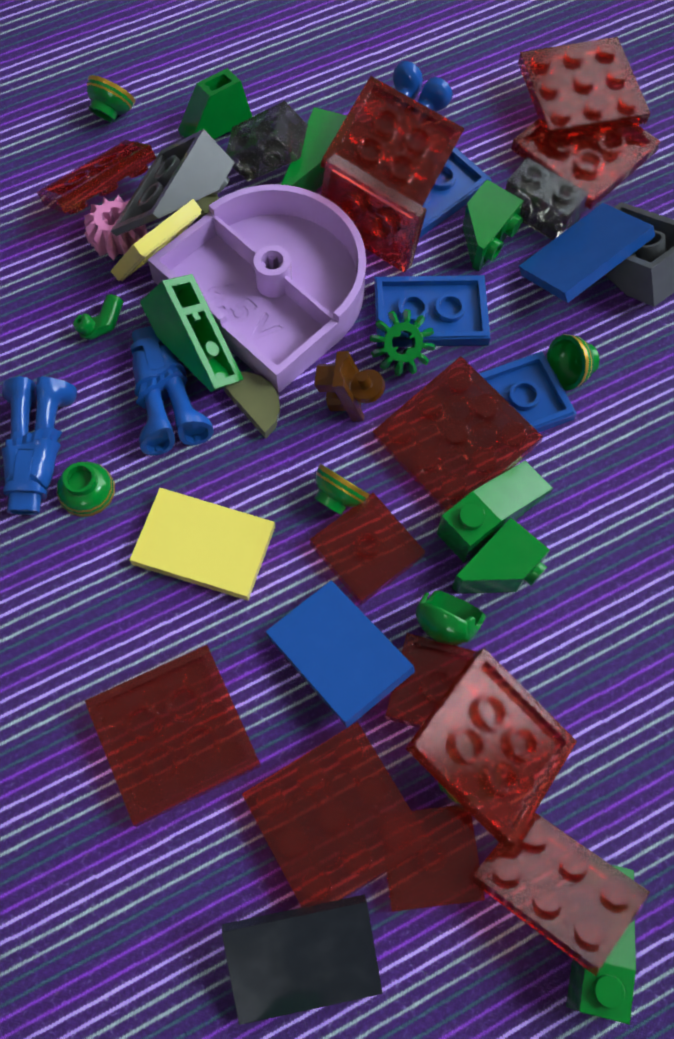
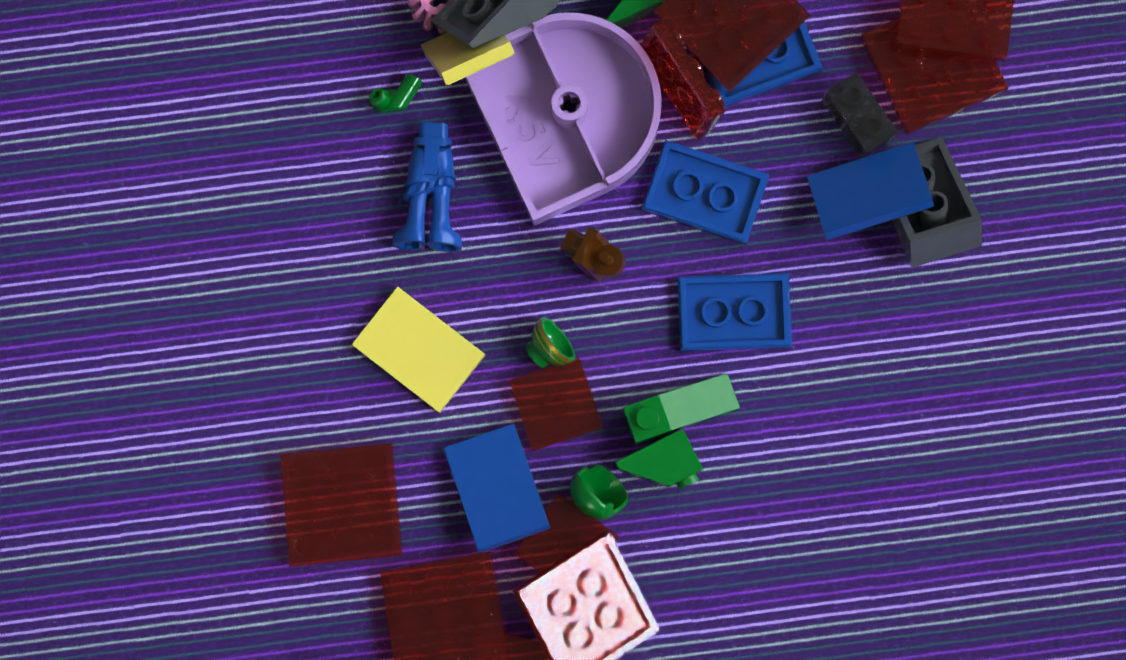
camera: 25 degrees right, 15 degrees up
blue piece [1,376,77,515] -> none
green piece [57,461,115,517] -> none
green slope [140,274,244,392] -> none
olive tile [222,372,280,438] -> none
green gear [369,309,435,376] -> none
clear red plate [372,356,543,512] -> none
green slope [462,180,524,271] -> none
green piece [547,334,600,391] -> none

